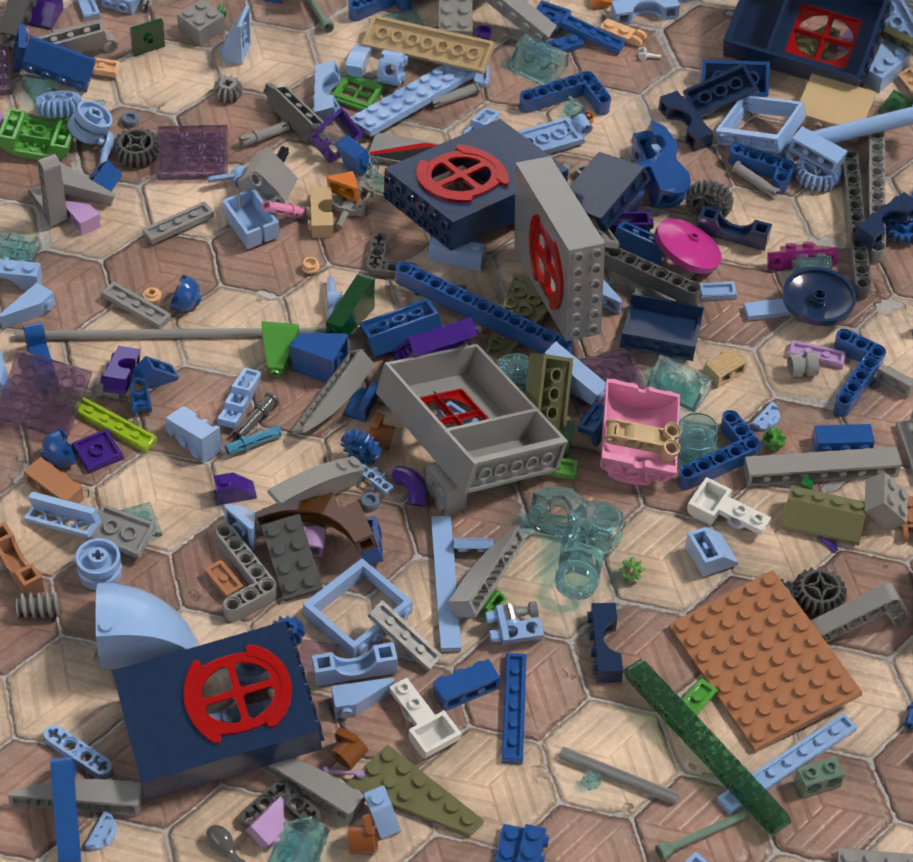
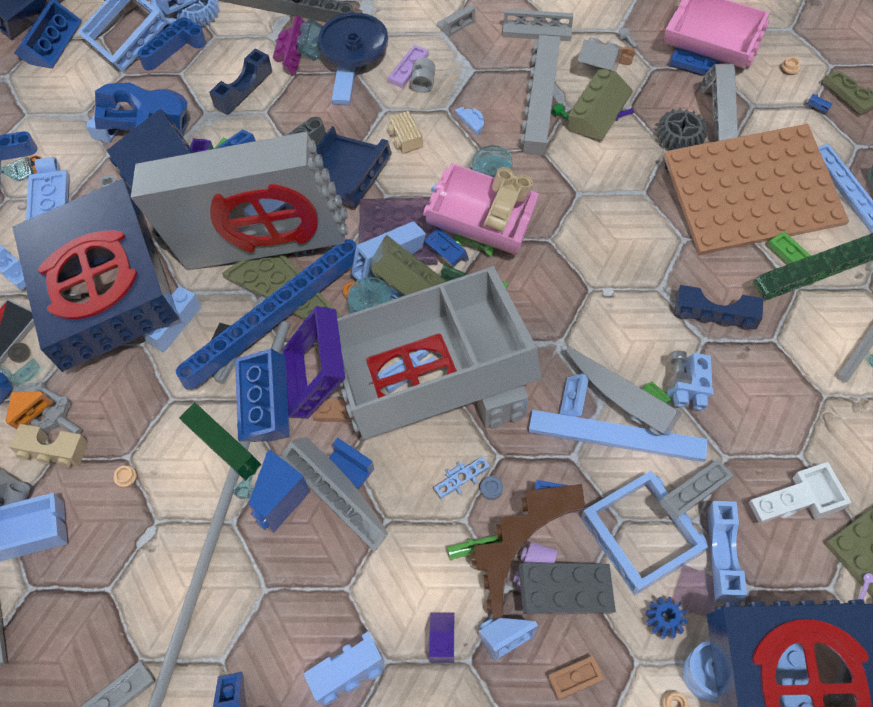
camera: 70 degrees left, 10 degrees up
light nougat plate [143,287,162,304] -> none
blue cylinder [169,274,202,312] -> none
light grey beam [216,523,277,622] -> none
light blue slope [217,367,262,429] -> none
dark azure pin [224,425,282,456] -> none
dark grey pin [233,392,280,439] -> none
bright green slope [261,321,300,377] -> none
bright pink pin [262,200,307,218] -> none
light grey slope [267,456,366,506] -> none
light blue piece [327,276,342,318] -> none
light blue slope [331,678,394,718] -> none
dark orange piece [331,727,368,770] -> none
blue gear [340,428,381,465] -> none
dark grey beam [366,232,418,279] -> none
dark orange piece [369,412,395,451] -> none
dark purple cylinder [392,466,427,507] -> none
blue brick [433,659,500,711] -> none
blue tile [502,653,527,764] -> none
clear light blue animal [525,486,625,600] -> none
bright green gear [618,557,645,583] -> none
clear light blue slope [645,355,715,413] -> none
dark pink dish [655,219,722,274] -> none
dark blue arch [658,91,714,152] -> none
blue beam [677,410,761,490] -> none
dark blue slope [683,63,759,117] -> none
light blue slope [685,527,739,577] -> none
dark grey gear [686,179,734,217] -> none
white plate [687,477,771,535] -> none
light blue tile [699,281,737,301] -> none
light grey pin [731,161,780,199] -> none
bright green gear [762,428,786,452] -> none
blue brick [811,424,875,452] -> none
blue beam [833,329,886,416] -> none

